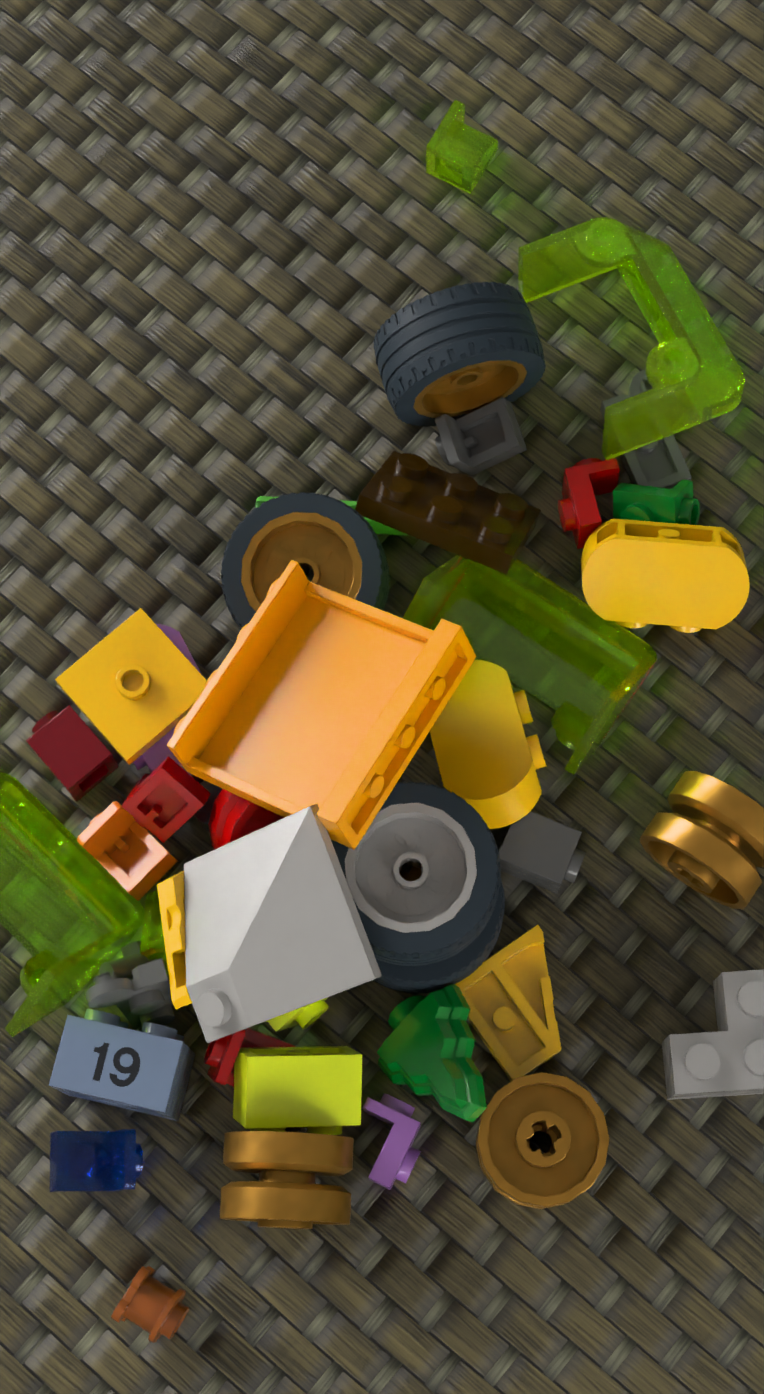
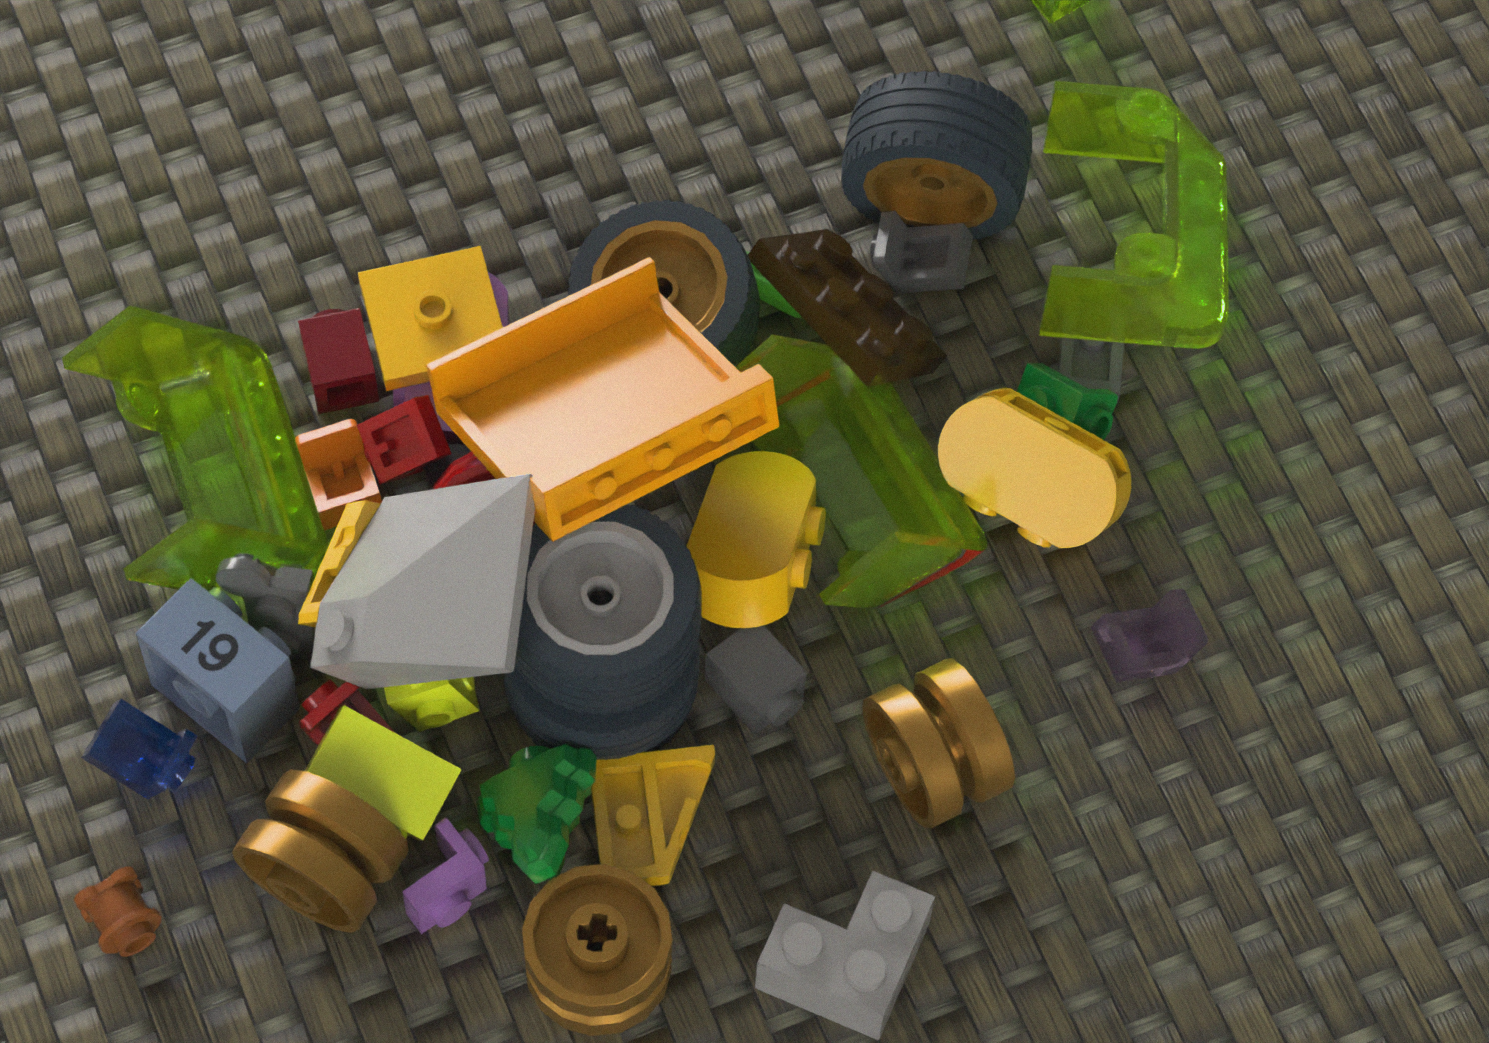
camera: 20 degrees right, 10 degrees down
red bracket [558,458,620,549] -> none

